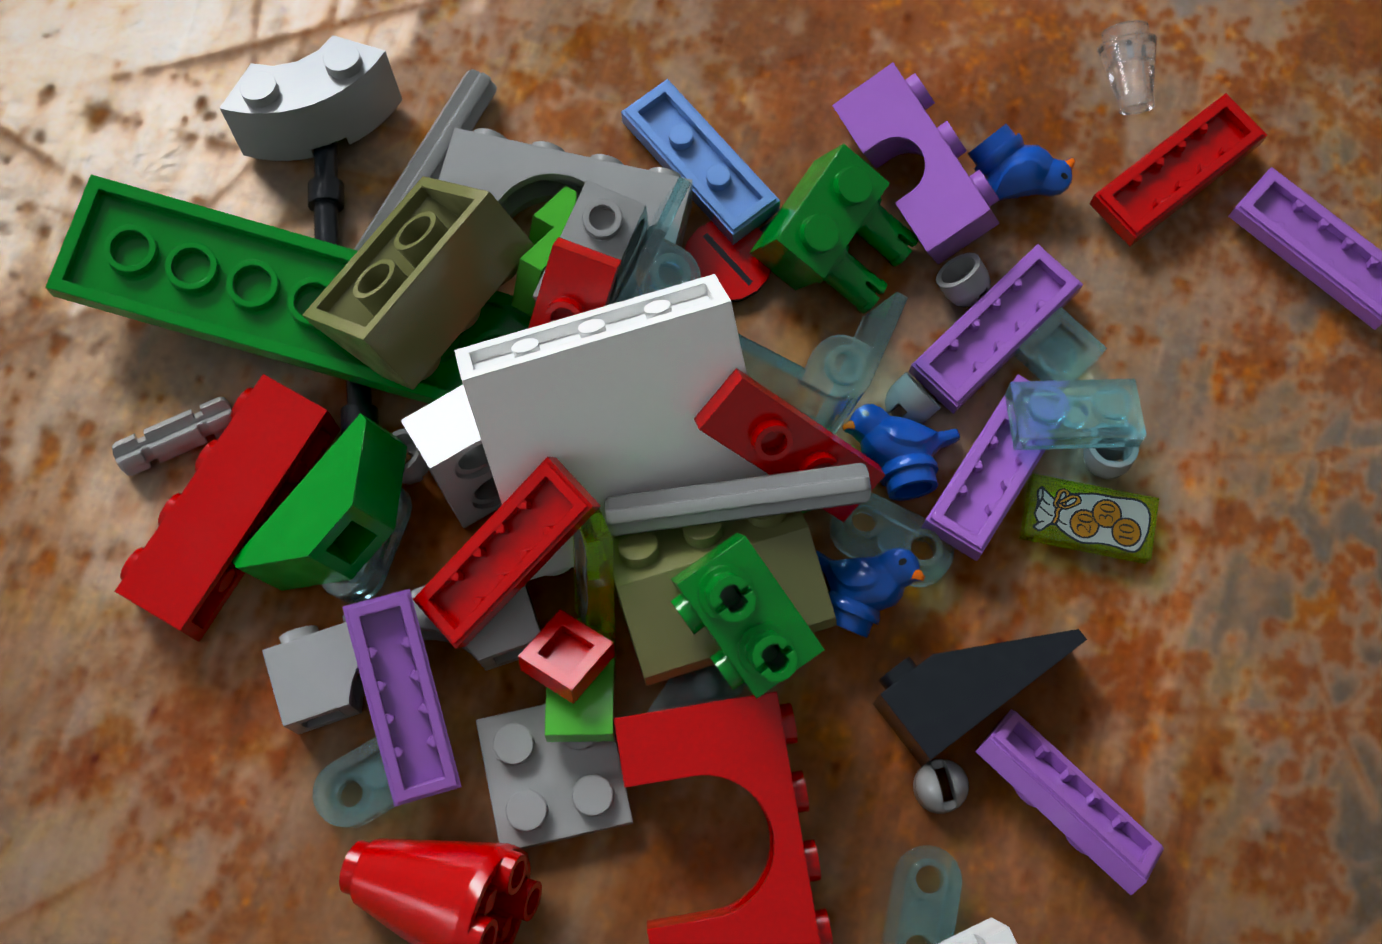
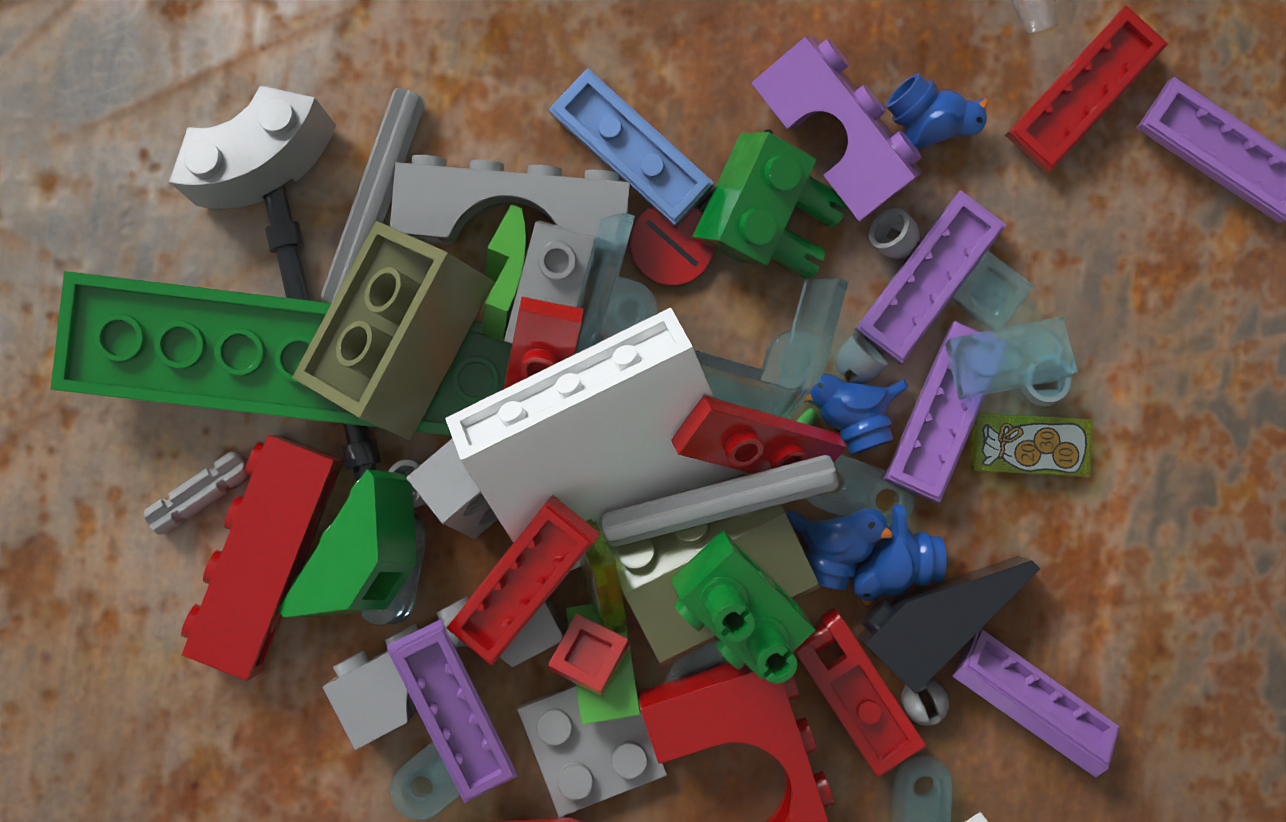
camera: 10 degrees left, 15 degrees up
none -> red plate [794,607,926,778]
none -> blue animal [850,504,947,606]

